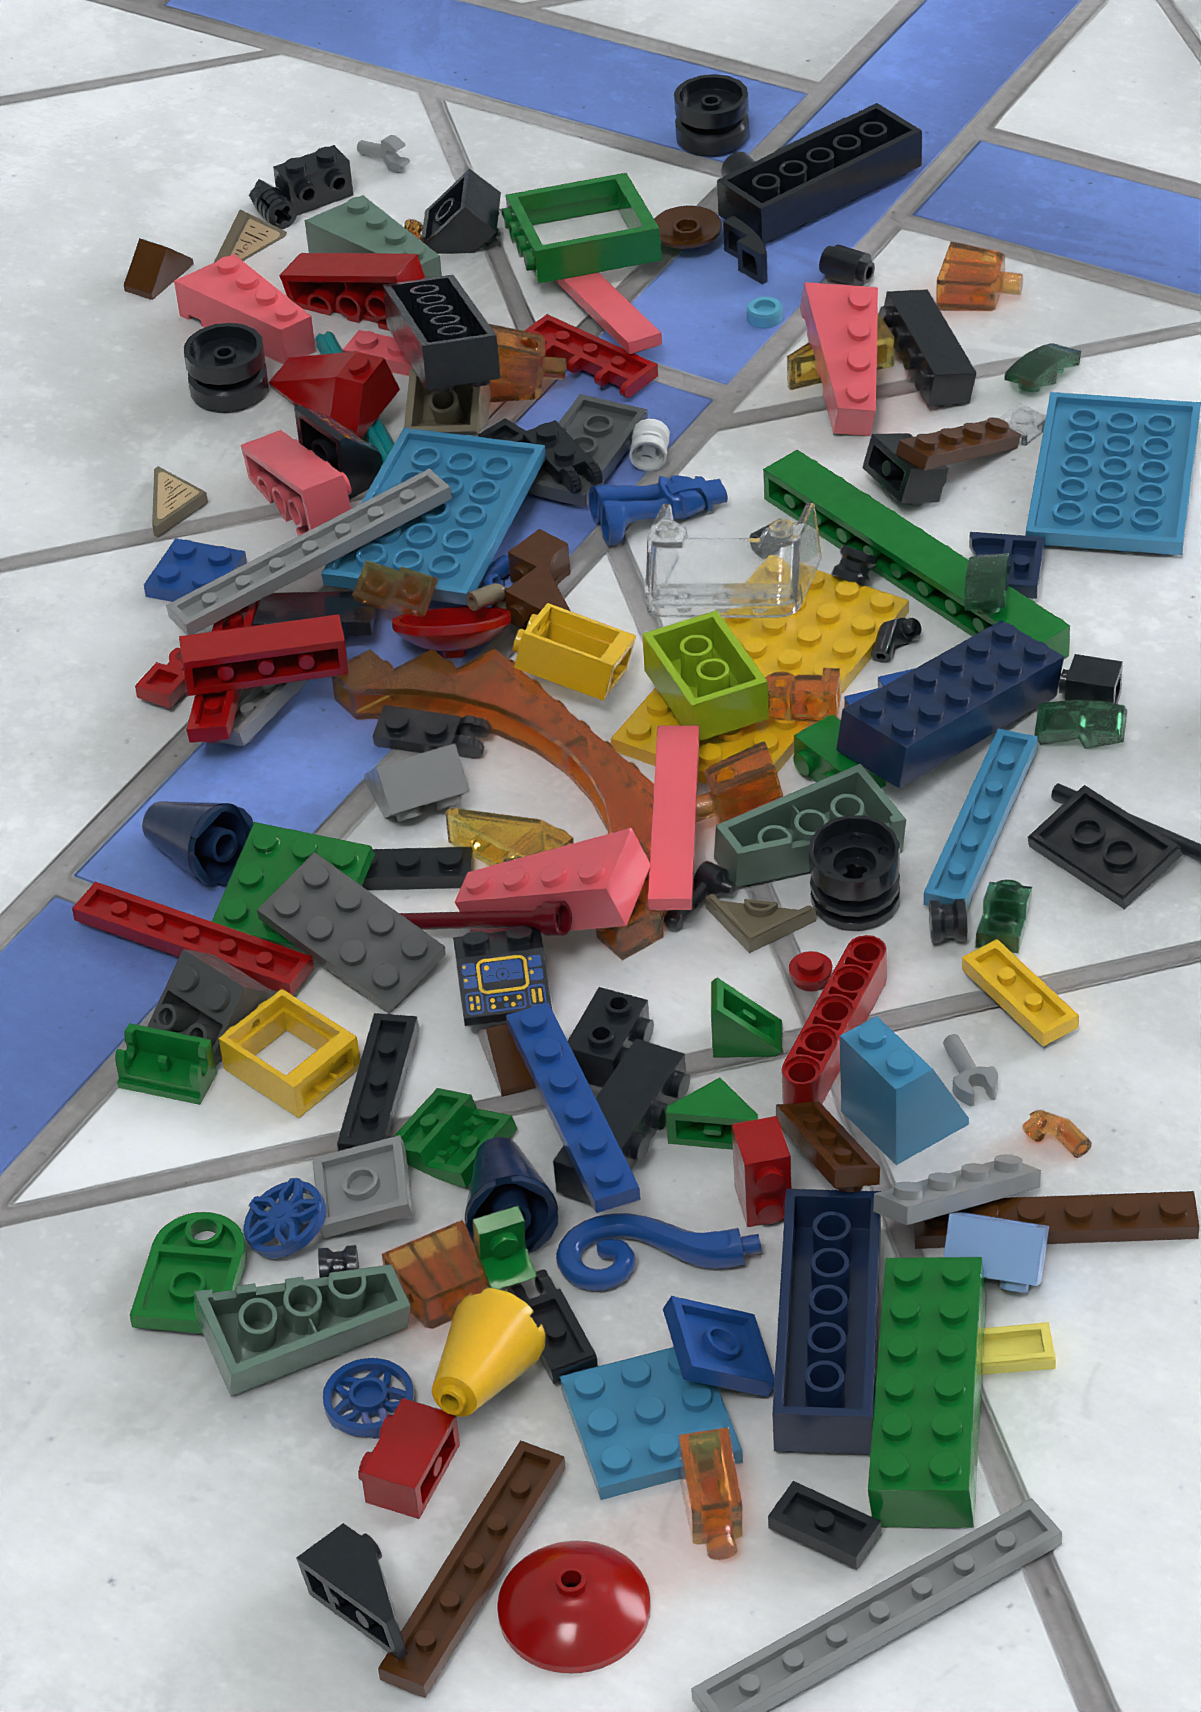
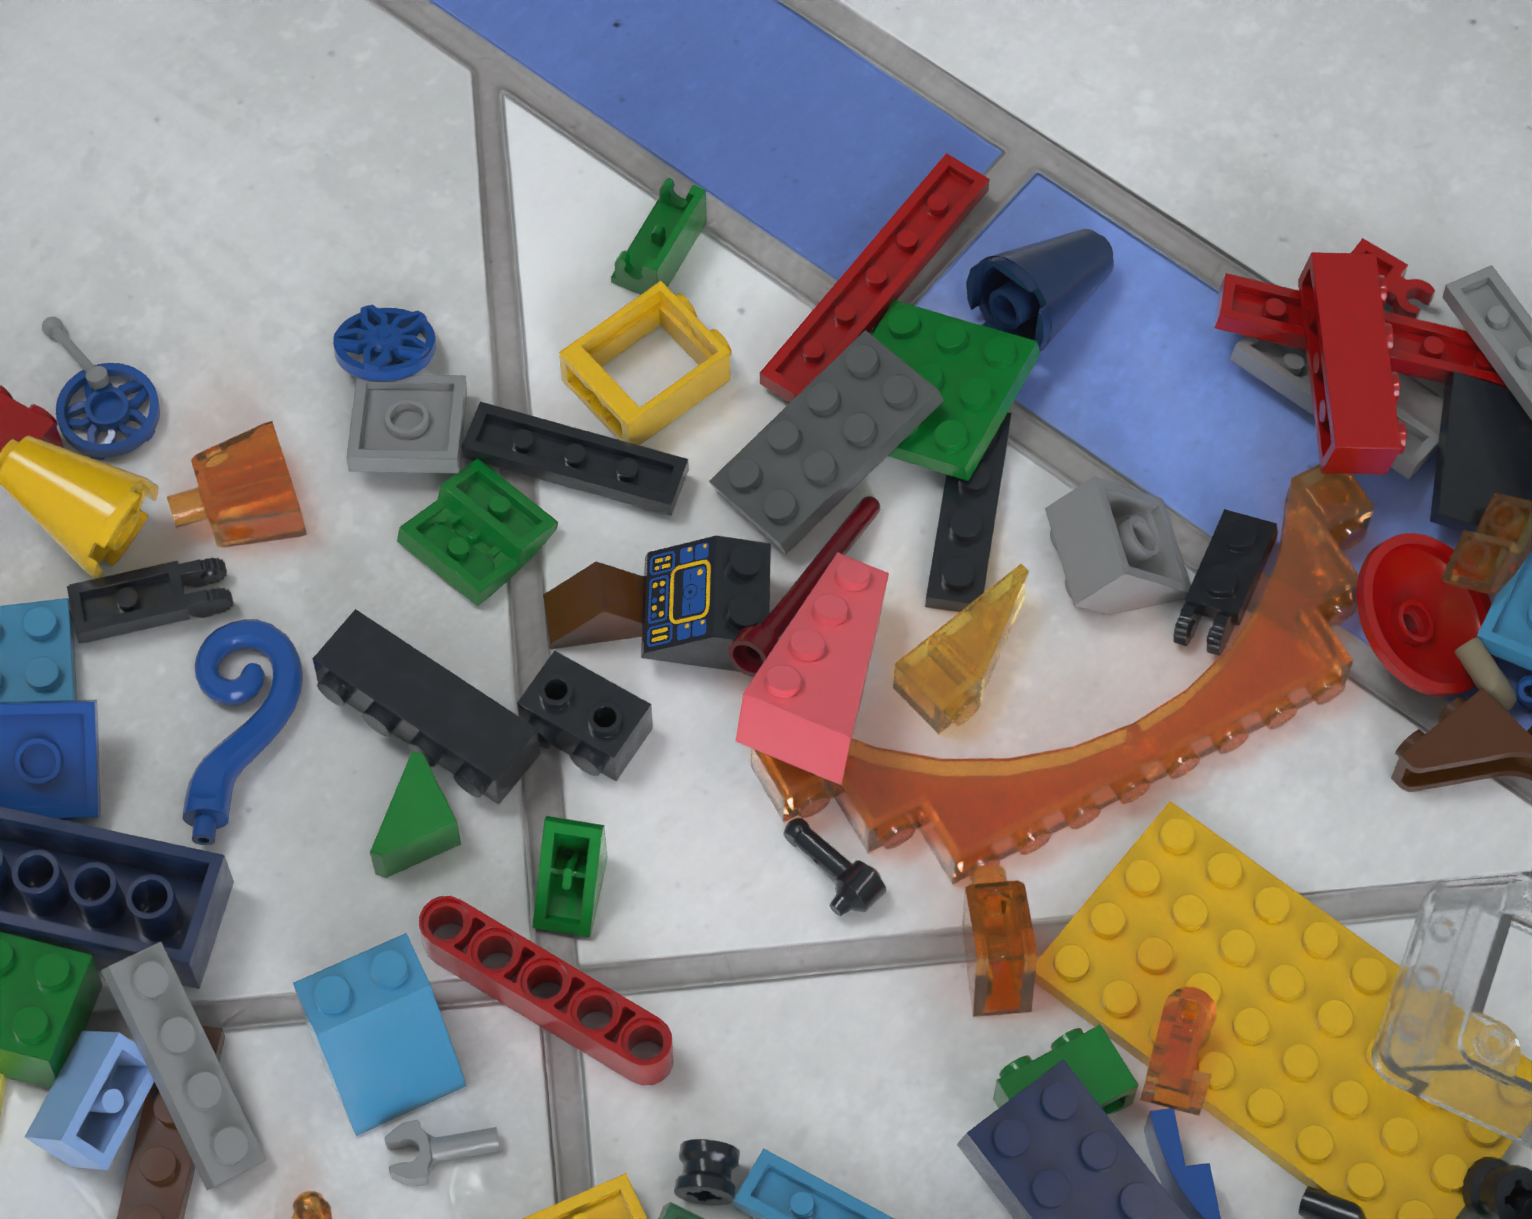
camera: 95 degrees right, 20 degrees up
green plate [129,1212,247,1334] -> none
dark grey slope [147,949,275,1065] -> none
sand green wedge [194,1264,411,1397] -> none
black wheel [318,1245,359,1278] -> none
dark blue cone [465,1137,558,1254] -> none
green slope [473,1206,536,1290] -> none
blue plate [506,1003,641,1213] -> none
yellow window [512,603,636,701] -> none
lime brick [642,610,769,741] -> none
coral tile [648,725,700,910] -> none
dark tan tile [705,894,816,953] -> none
sand green wedge [714,764,906,887] -> none
red brick [732,1116,792,1227] -> none
reddish brown plate [776,1101,880,1192] -> none
red plate [789,951,833,992] -> none
black wheel [809,815,900,931] -> none
none -> light grey hinge [42,316,110,389]

